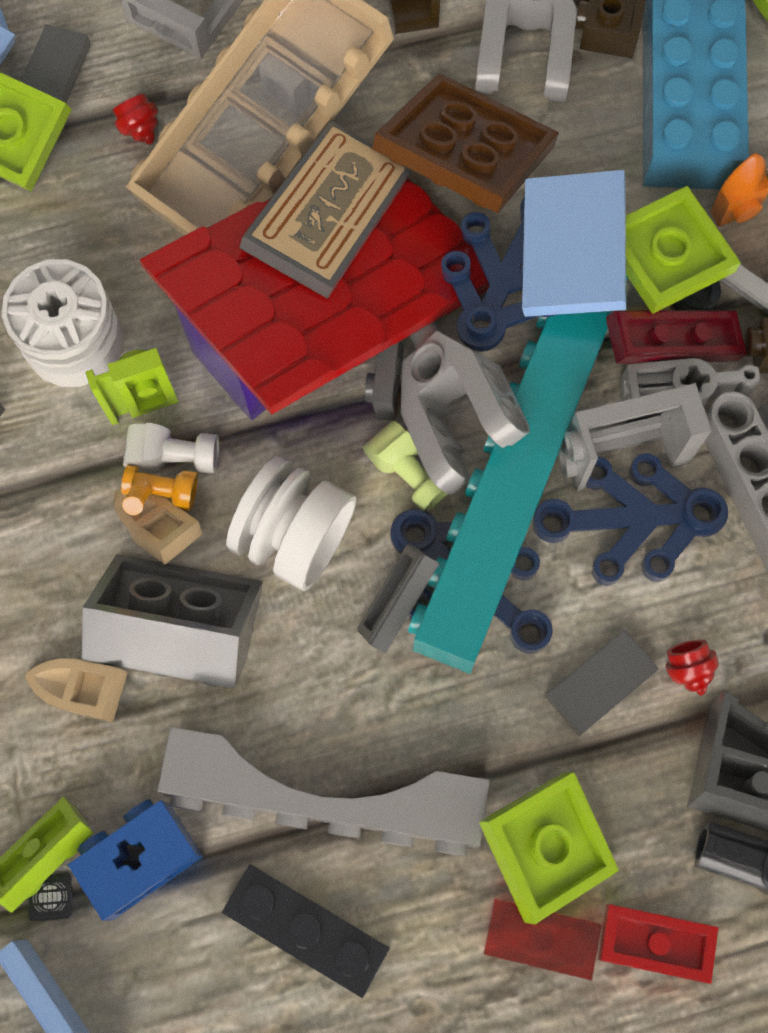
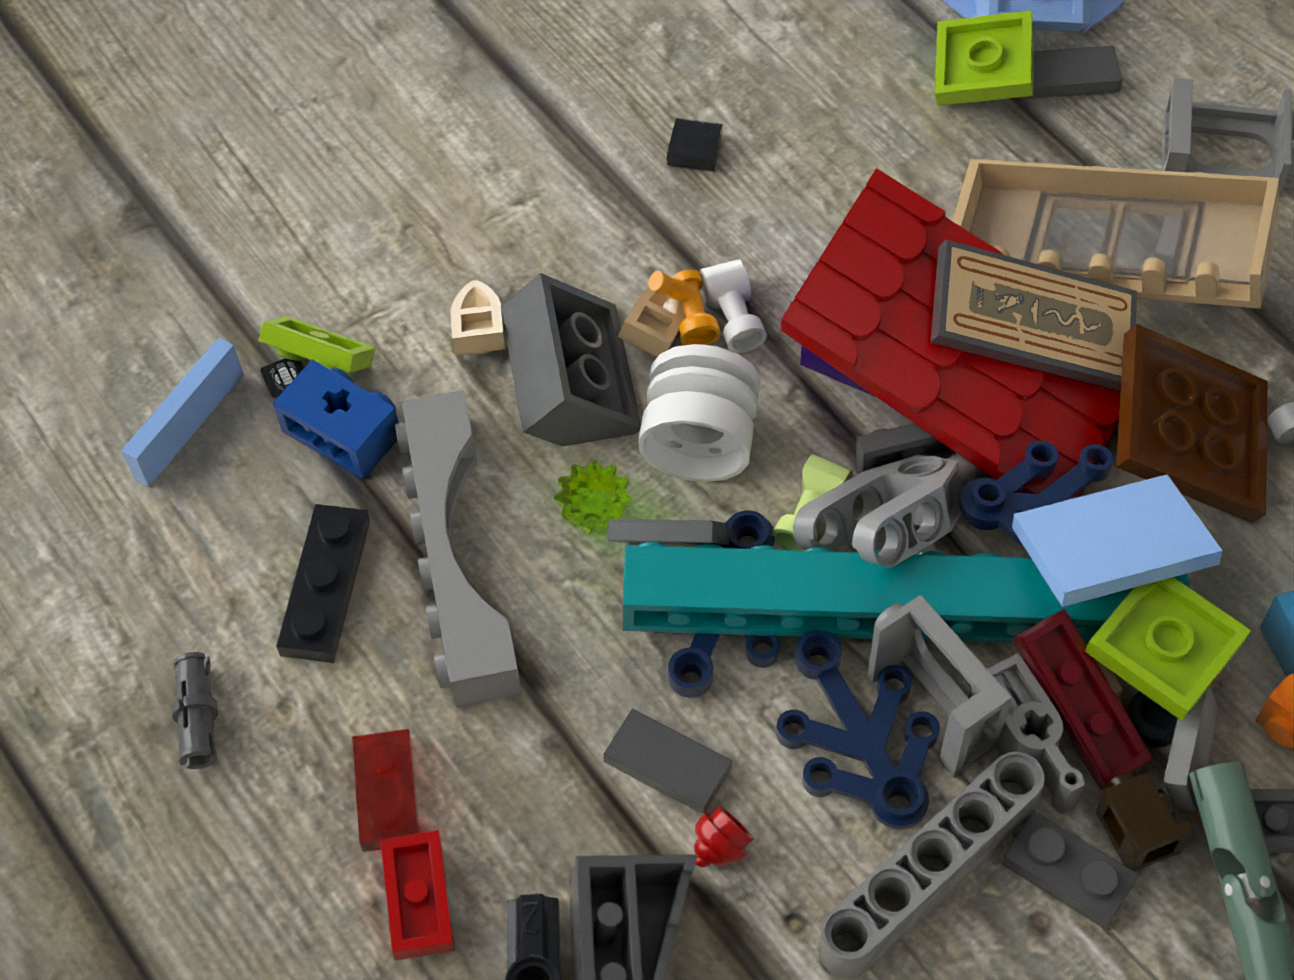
camera: 70 degrees right, 15 degrees down
white wheel [2,259,123,387] -> none
lime plate [85,348,179,425] -> none
red plate [112,93,159,145] -> none
lime plate [479,772,619,924] -> none
none -> clear neon green piece [553,460,632,534]

